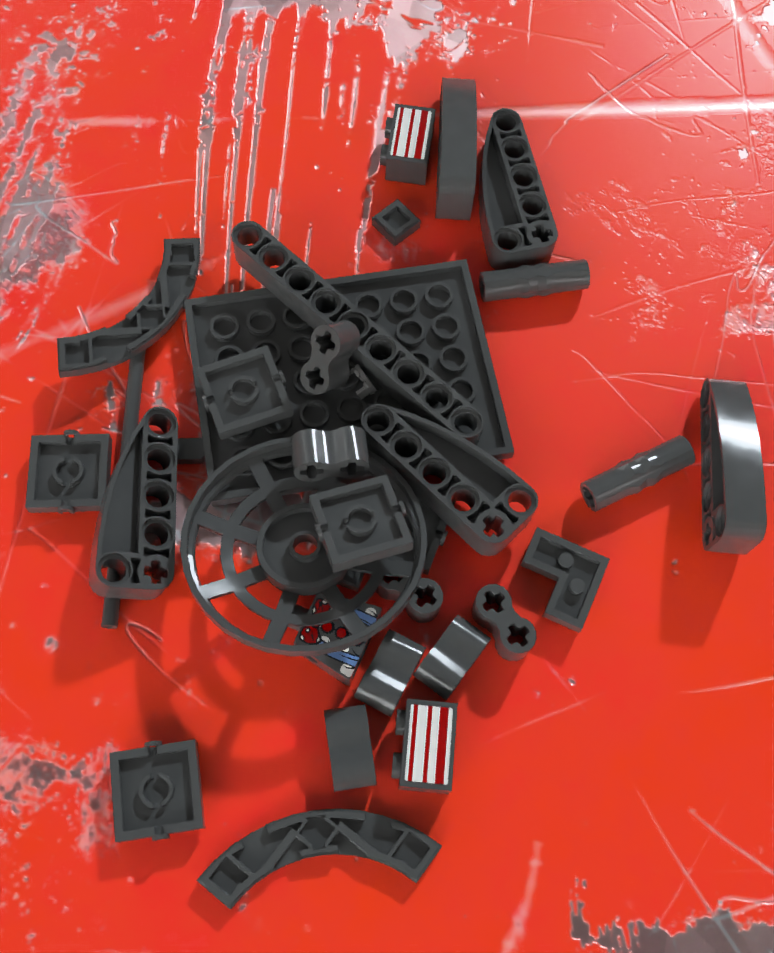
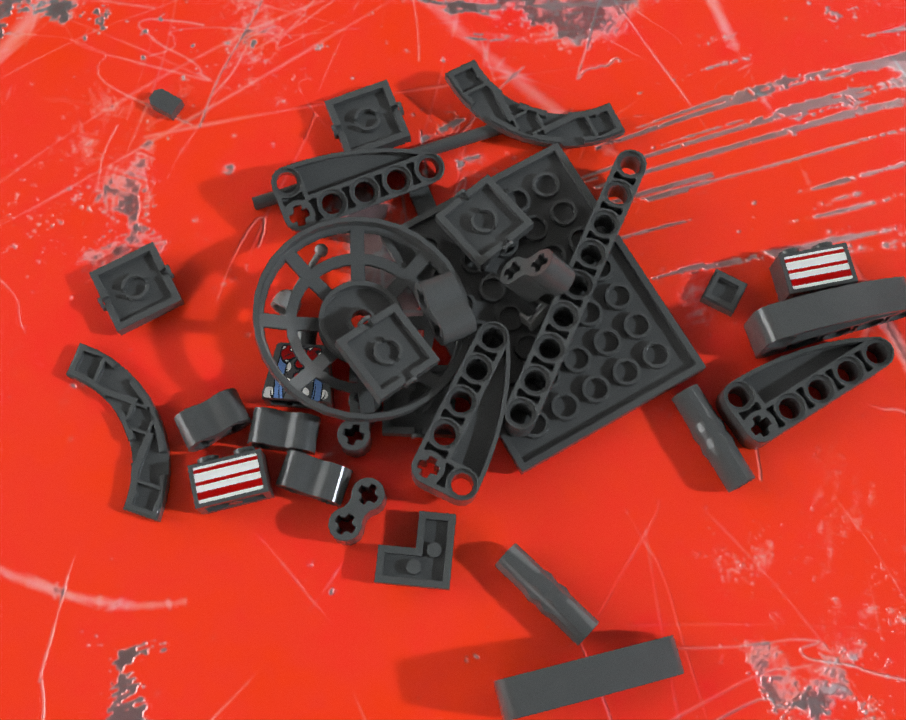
camera: 75 degrees right, 5 degrees up
none -> light grey hinge [270,244,328,315]

